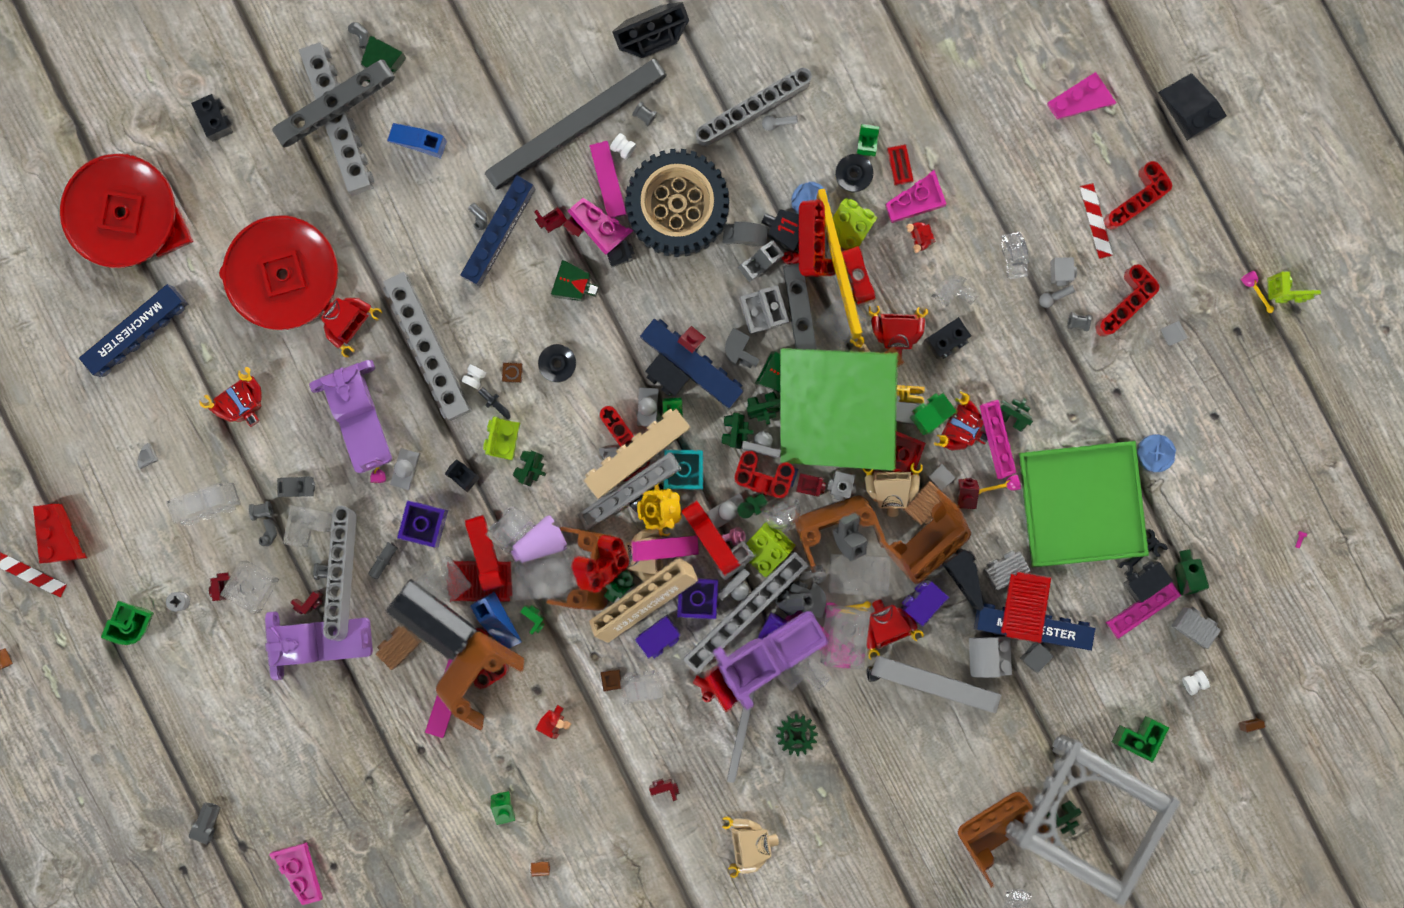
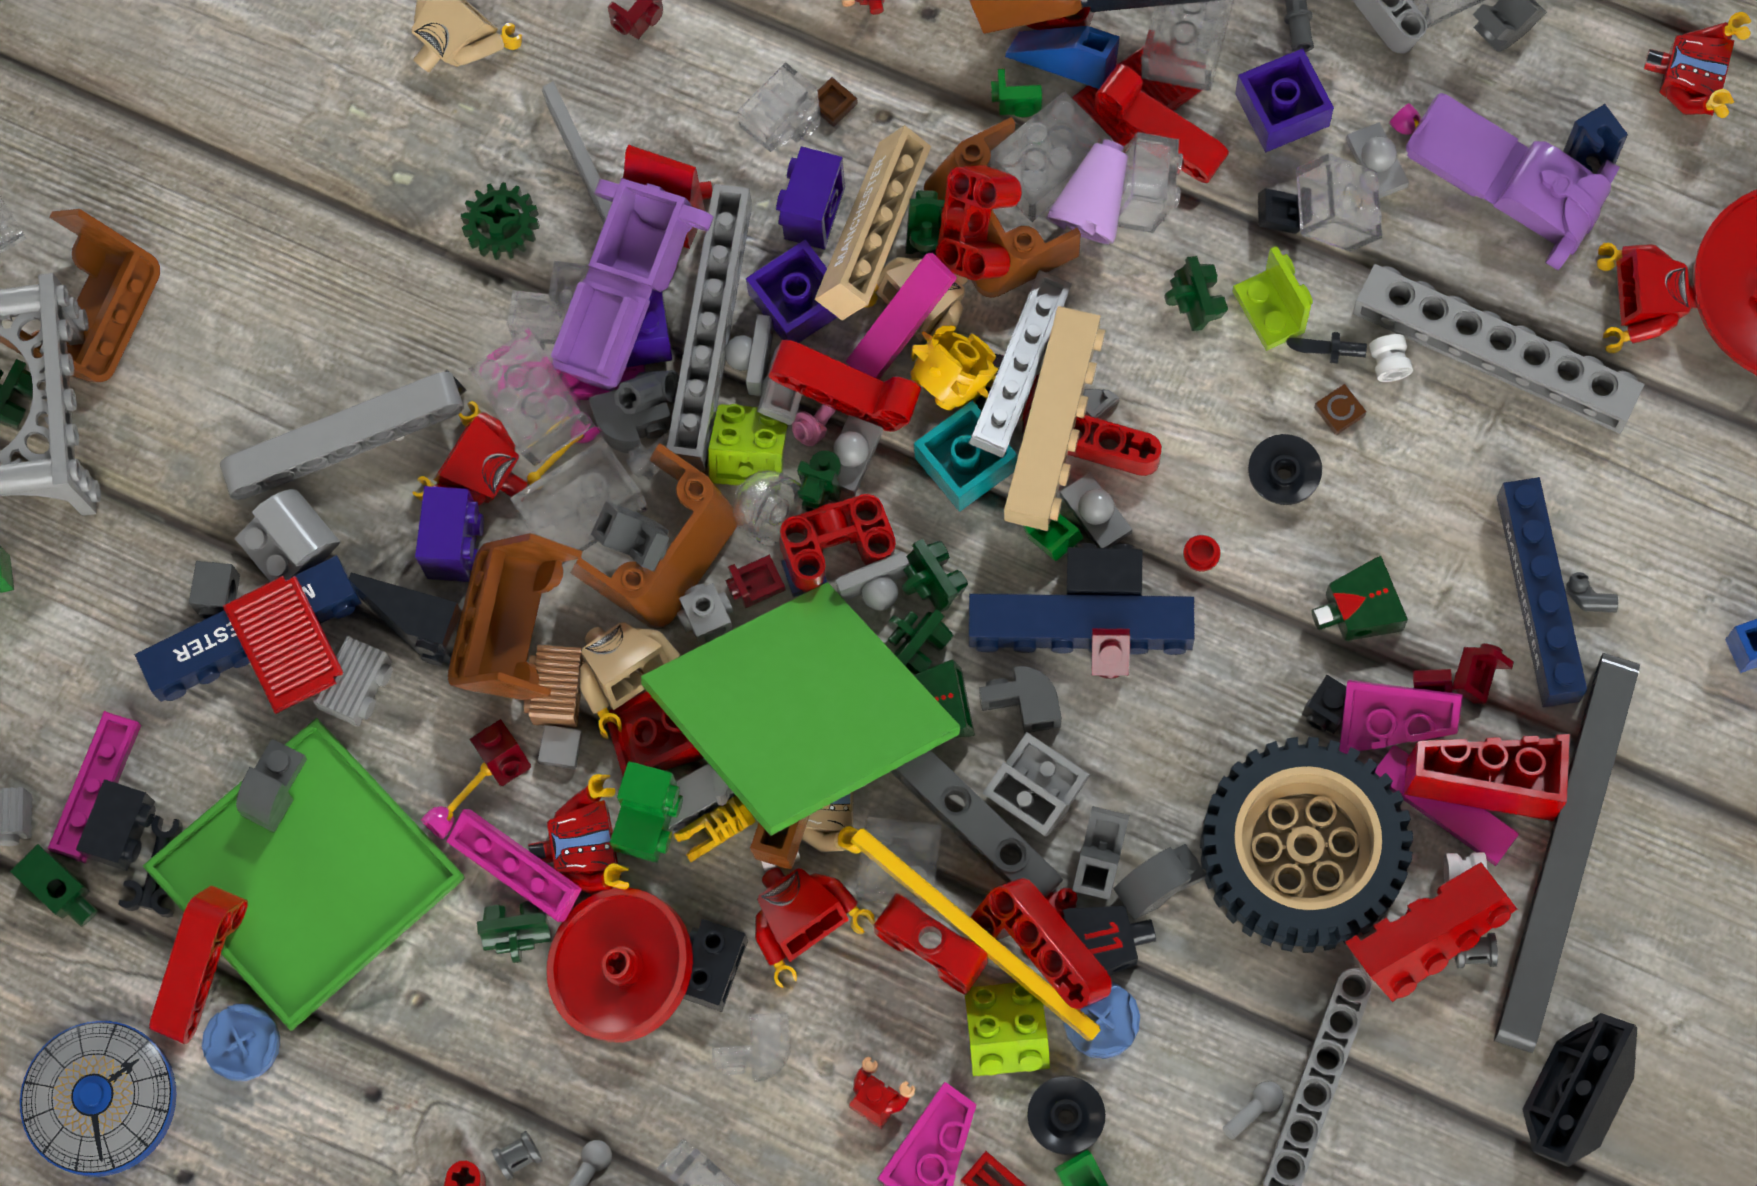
camera: 145 degrees right, 15 degrees down
none -> light grey dish [20,1021,177,1177]
none -> red beam [149,885,248,1044]
none -> dark grey brick [236,739,307,832]
none -> red dish [547,888,693,1043]
none -> red plate [1183,535,1221,572]
none -> clear brick [1296,153,1383,252]
none -> red wedge [1345,862,1518,1002]
none -> red wedge [1404,734,1570,821]
none -> dark blue hinge [1563,104,1628,172]

